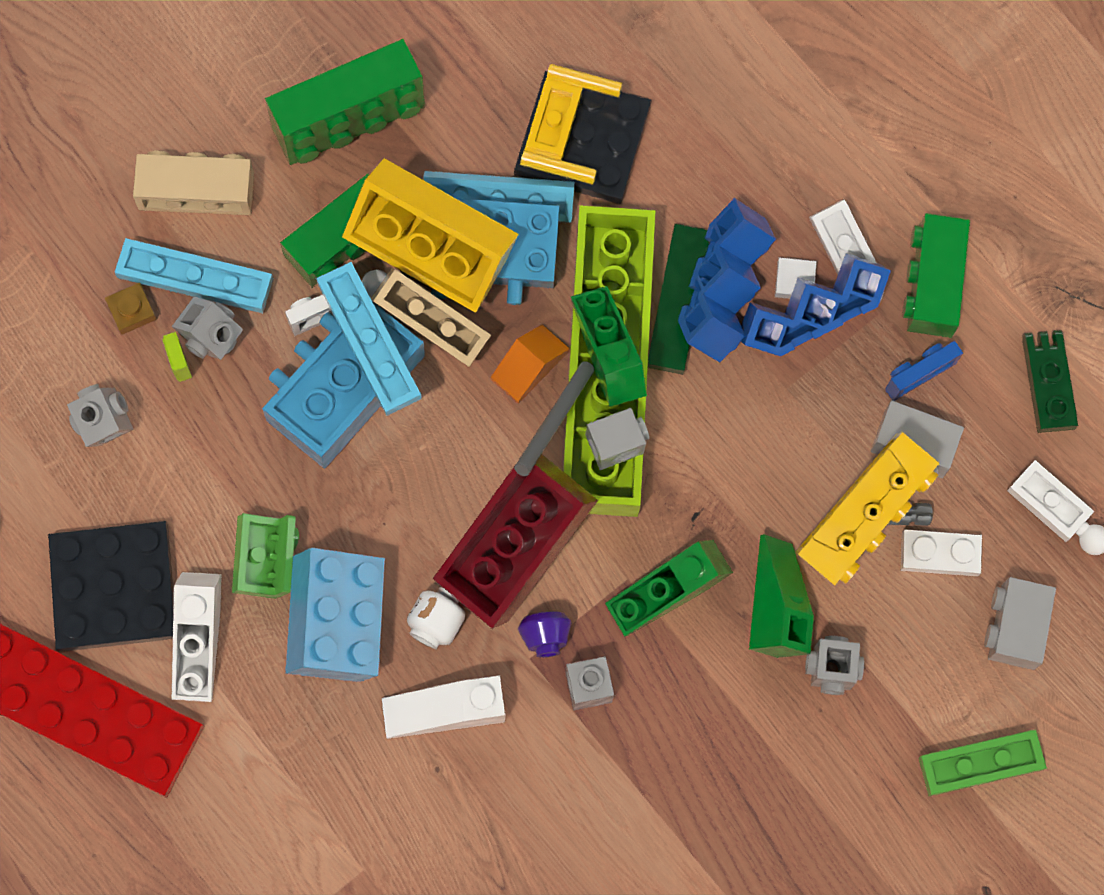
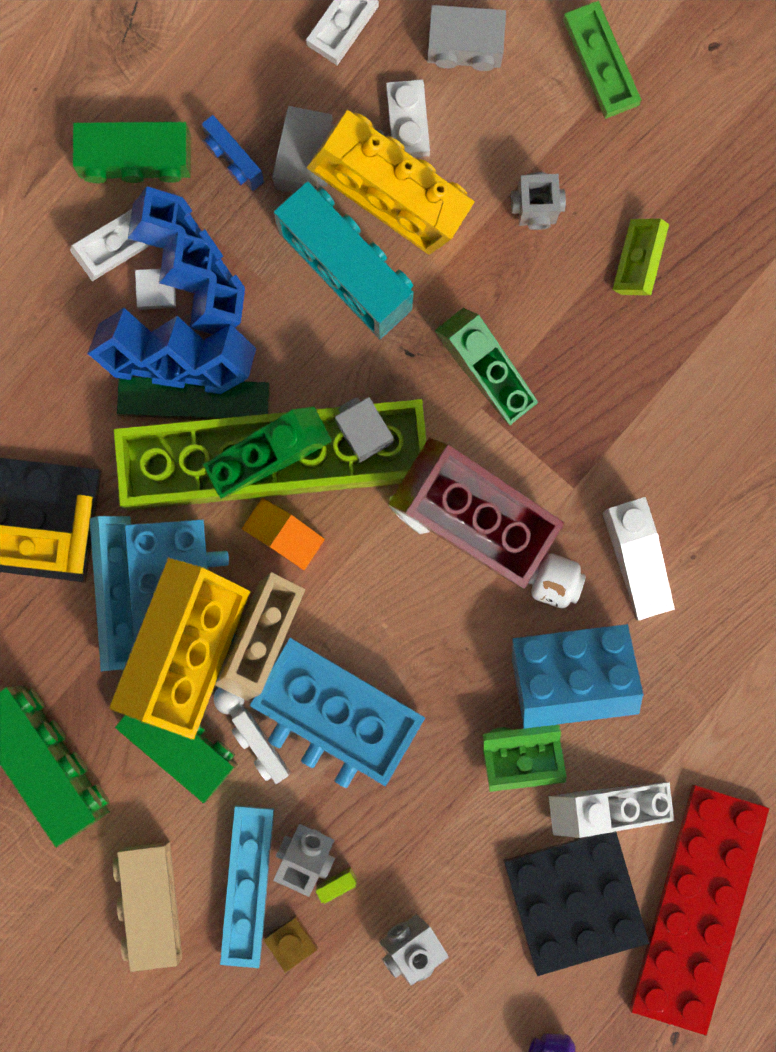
camera: 95 degrees left, 10 degrees up
medium azure plate [316,262,422,416] -> none
dark grey bar [514,362,594,476] -> none
dark purple cone [518,612,571,658] -> none
light grey brick [565,656,614,711] -> none
green slope [749,534,814,658] -> none
dark green hinge [1022,330,1079,433] -> none
none -> teal brick [274,181,414,340]
none -> lime plate [612,218,669,295]

